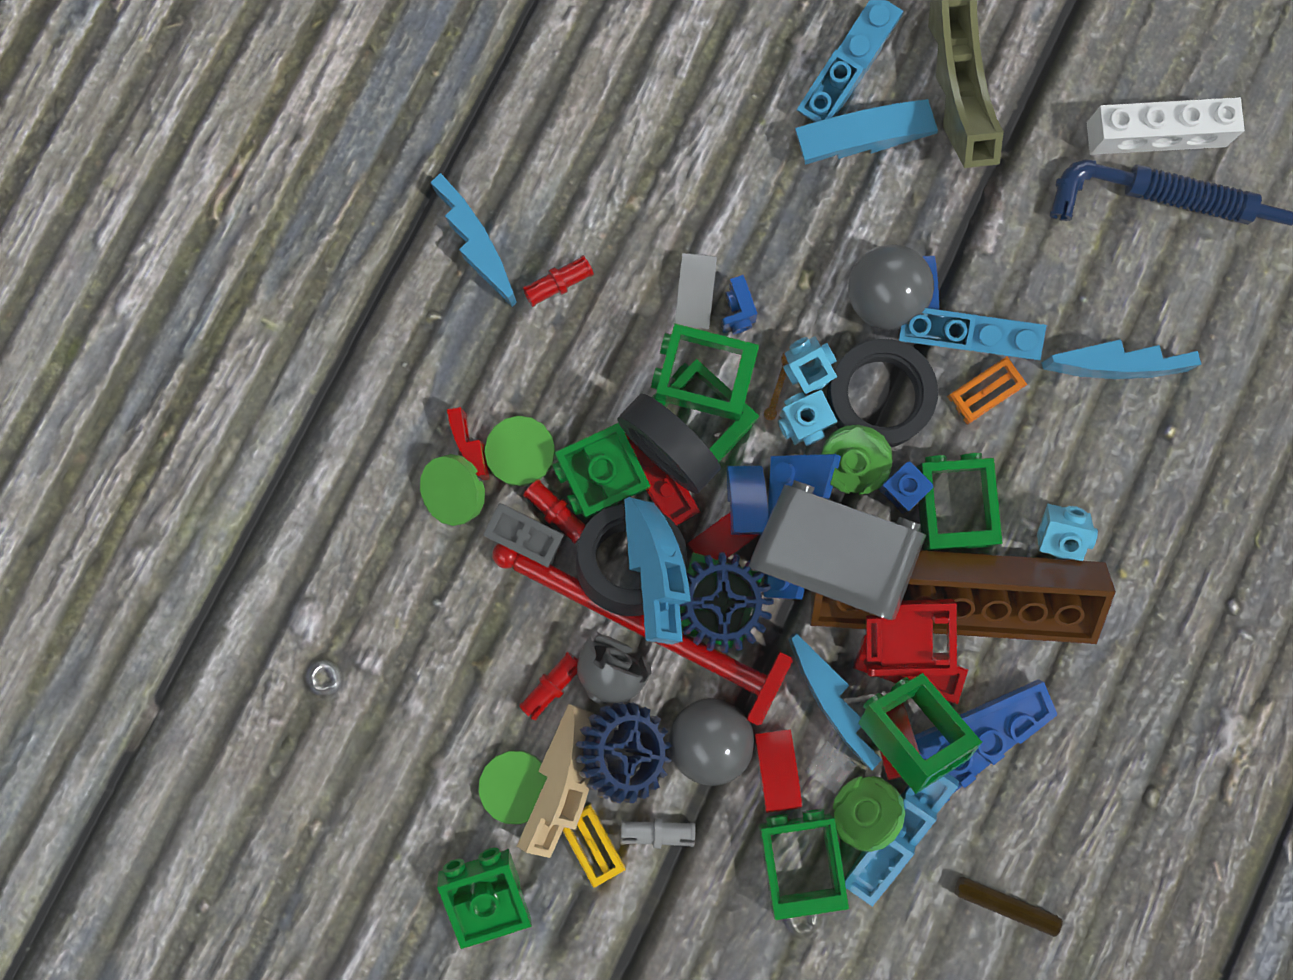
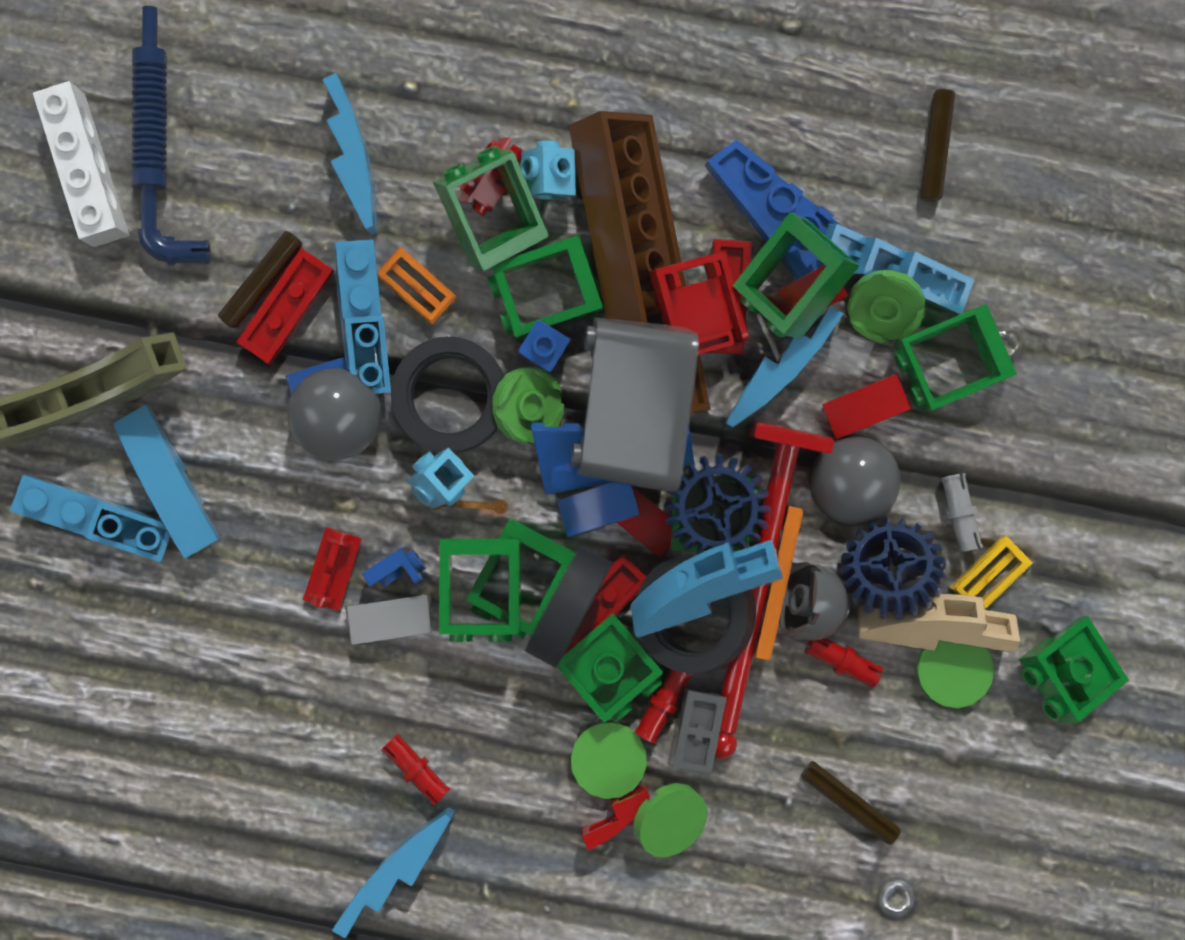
camera: 110 degrees left, 5 degrees up
medium azure brick [778,390,837,446] -> none
none -> dark brown axle [218,231,302,328]
none -> red plate [237,248,335,365]
none -> red hinge [303,527,362,611]
none -> green window [433,146,549,271]
none -> hinge [458,137,523,216]
none -> orange tile [753,506,803,661]
none -> dark brown axle [801,761,901,845]

